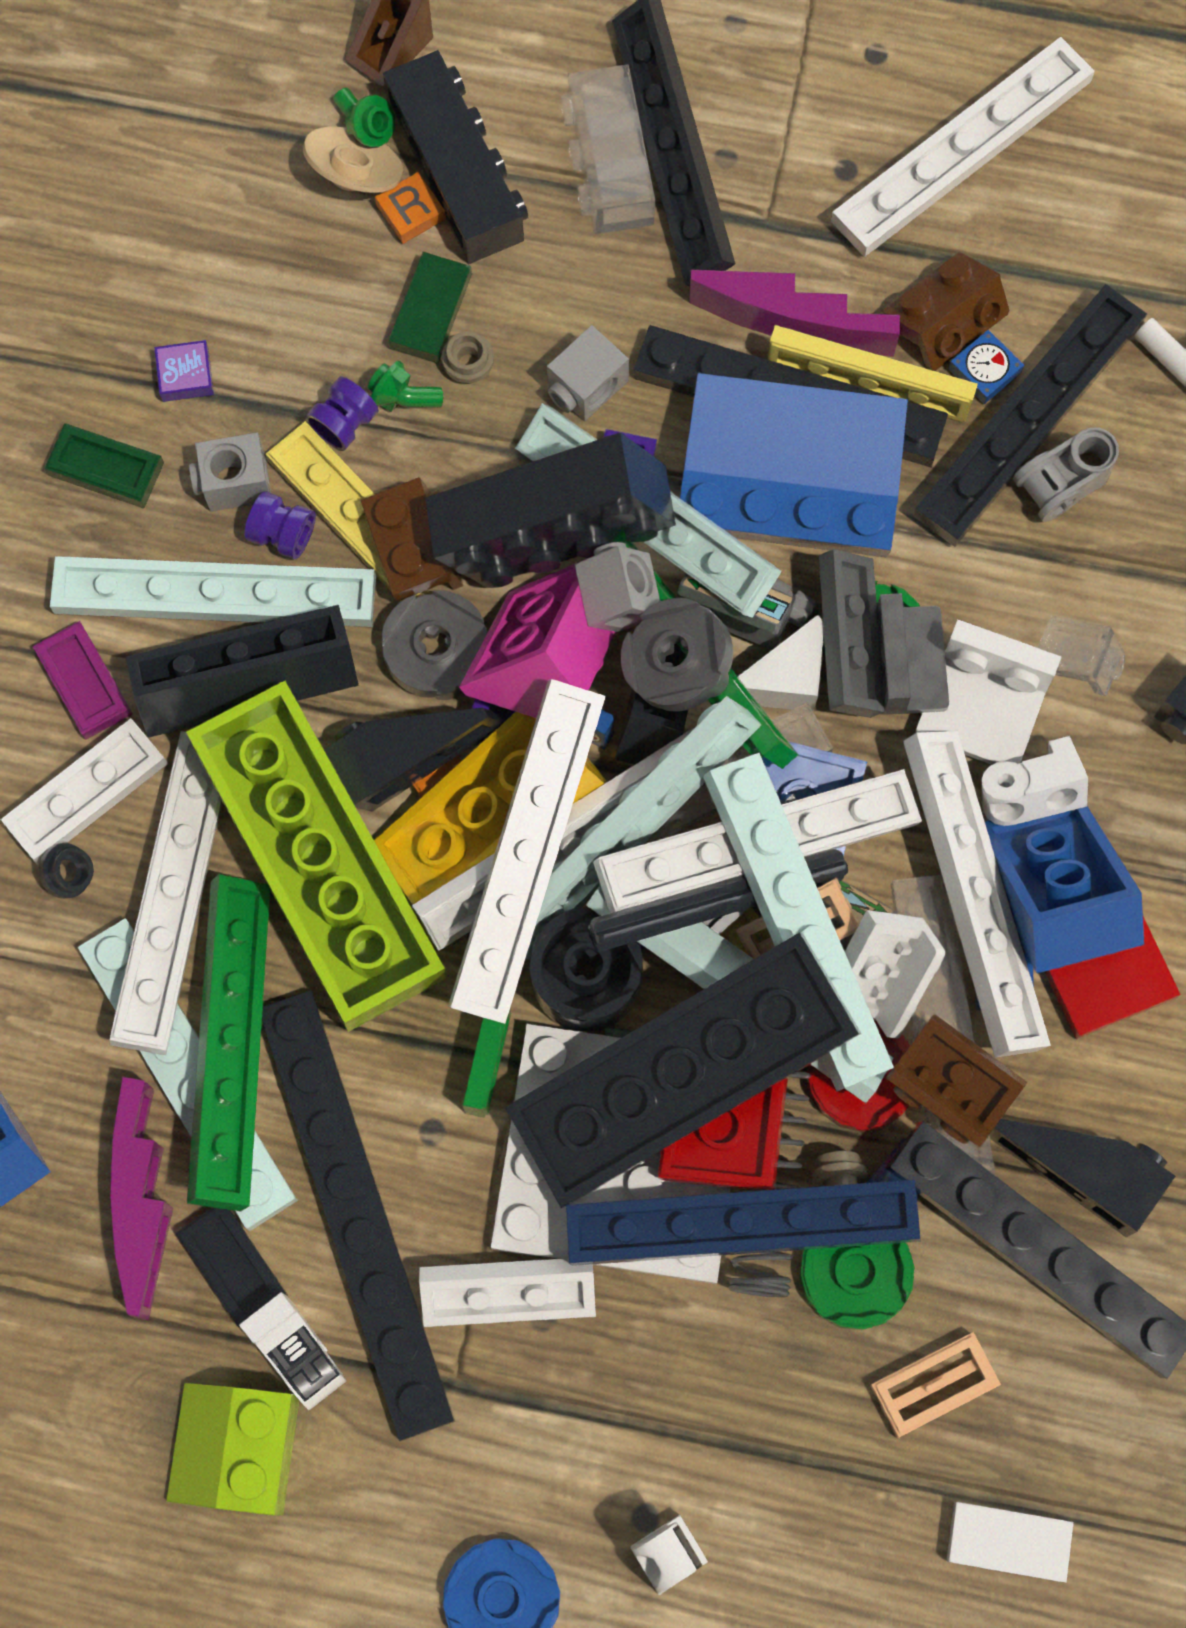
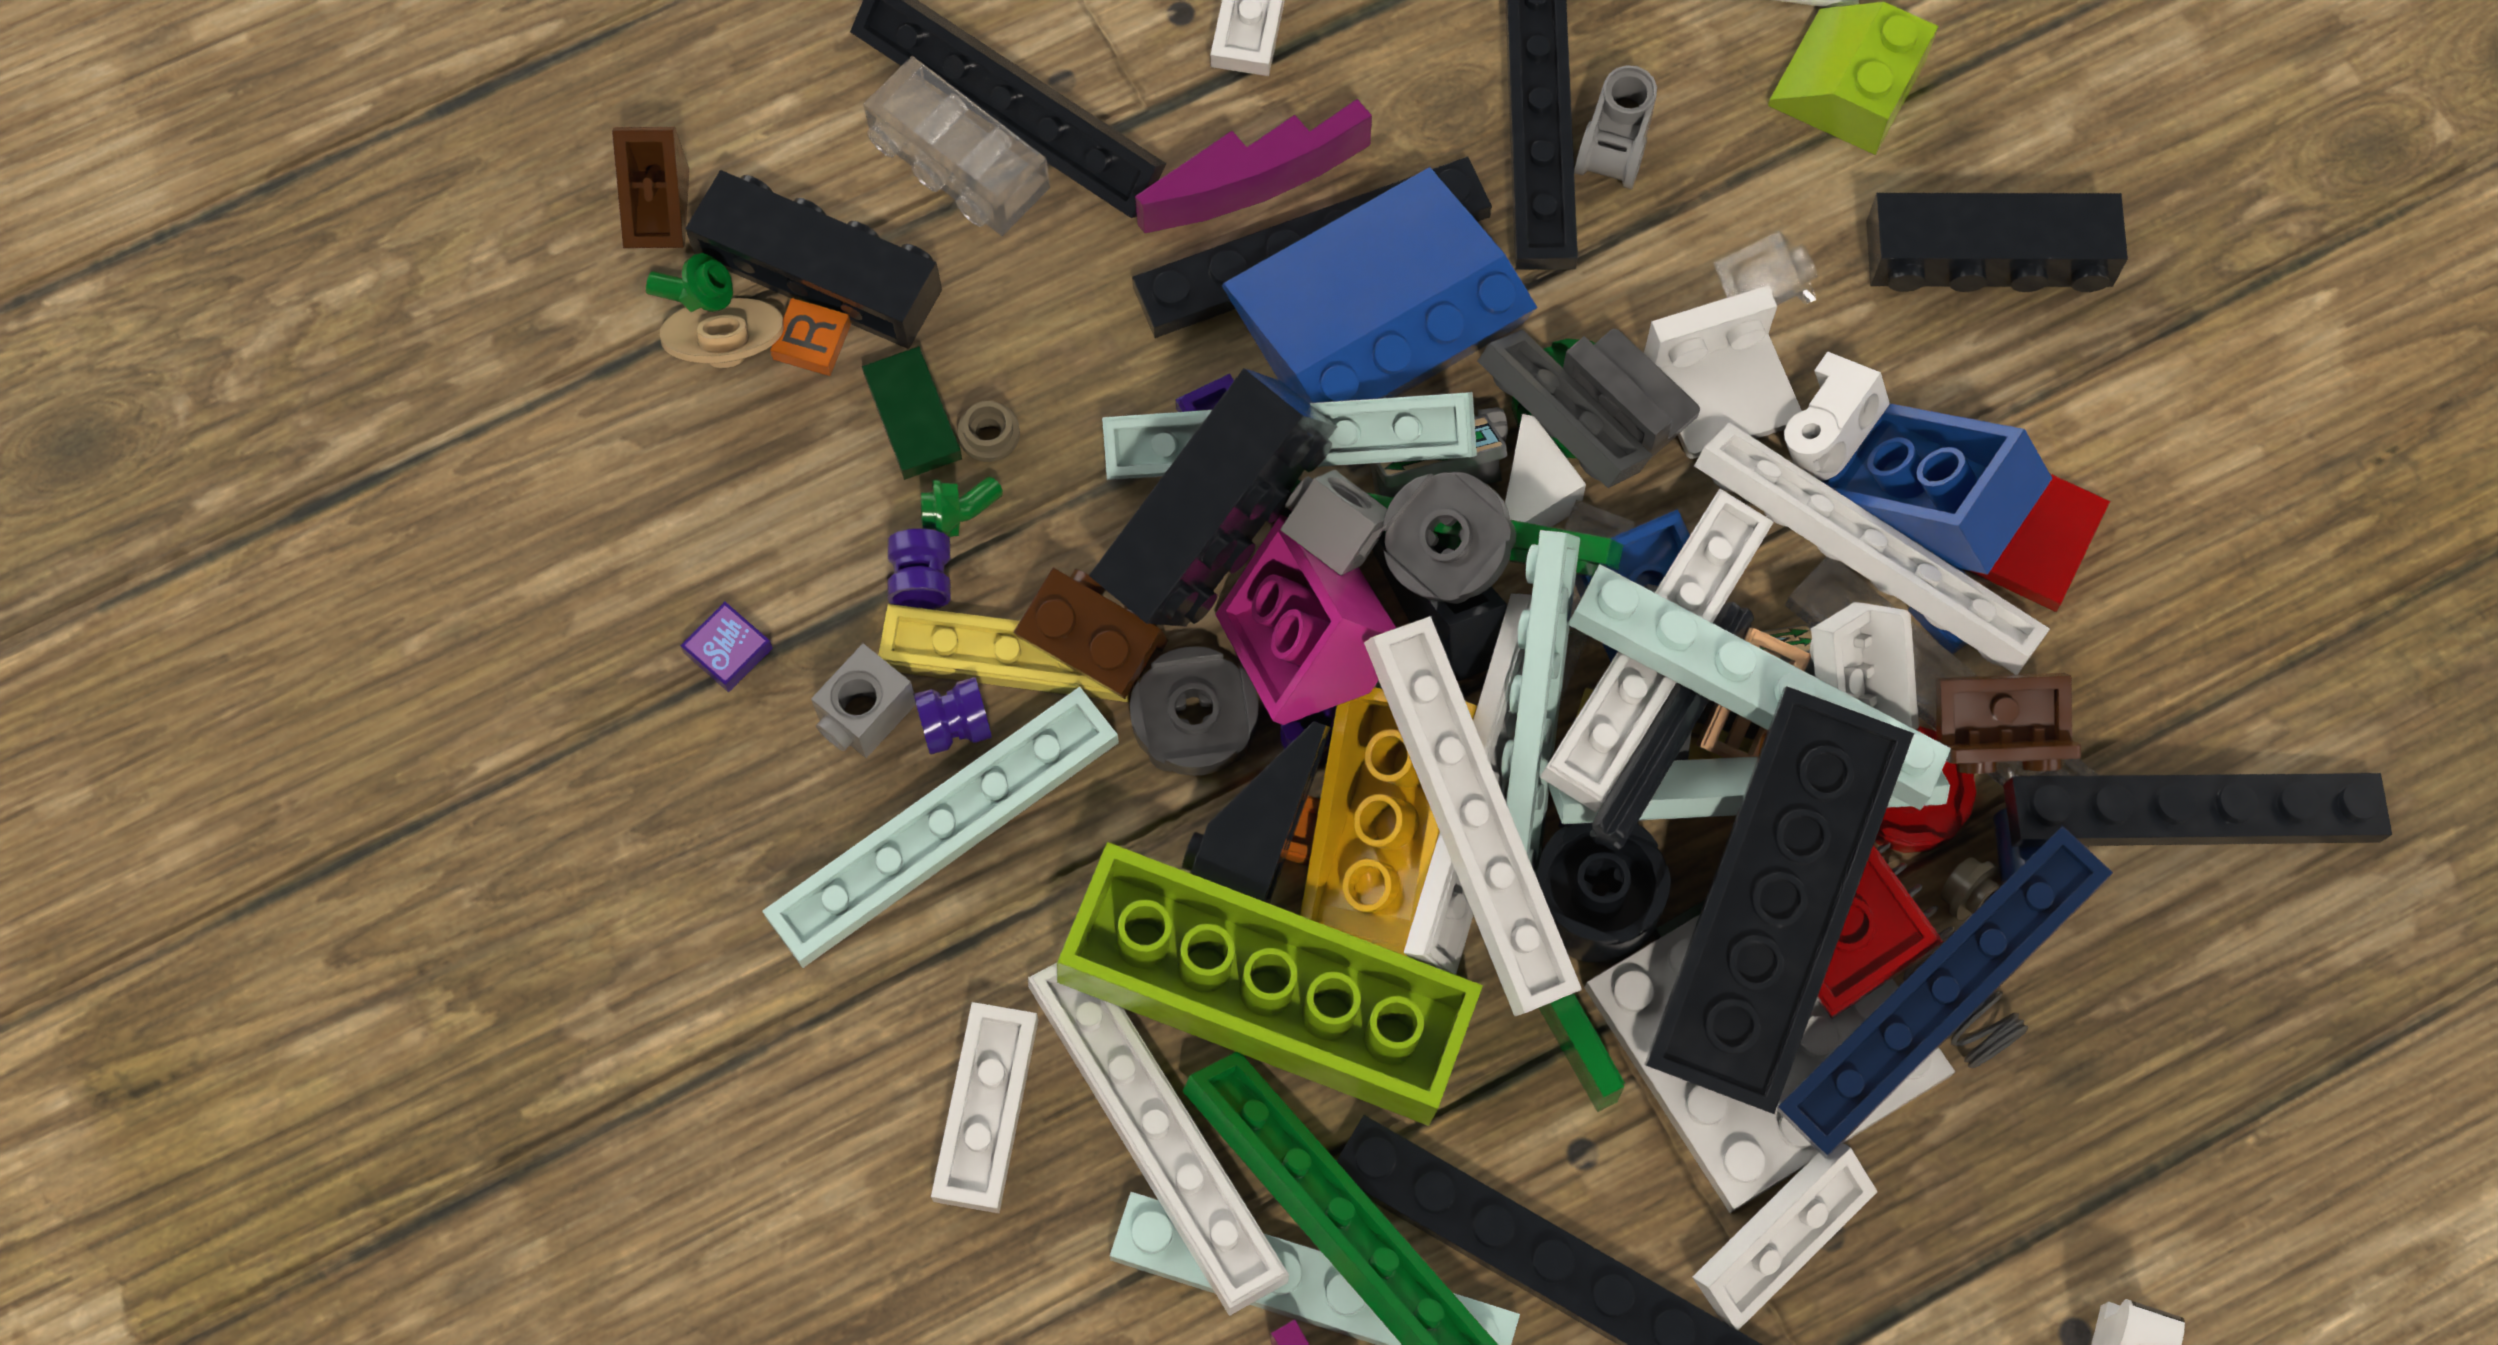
camera: 40 degrees left, 5 degrees down
magenta tile [33,621,133,740] -> none
black plate [39,843,94,899] -> none
dark green tile [44,423,164,508] -> none
black brick [126,605,359,738] -> none
light grey brick [547,325,629,422] -> none
light yellow tile [767,325,978,422] -> none
green tile [799,1243,915,1331] -> none
light nougat tile [870,1332,1001,1438] -> none
reddish brown bracket [882,251,1009,371] -> none
white tile [946,1502,1073,1583] -> none
tile [949,330,1024,404] -> none
black slope [988,1119,1176,1237] -> none

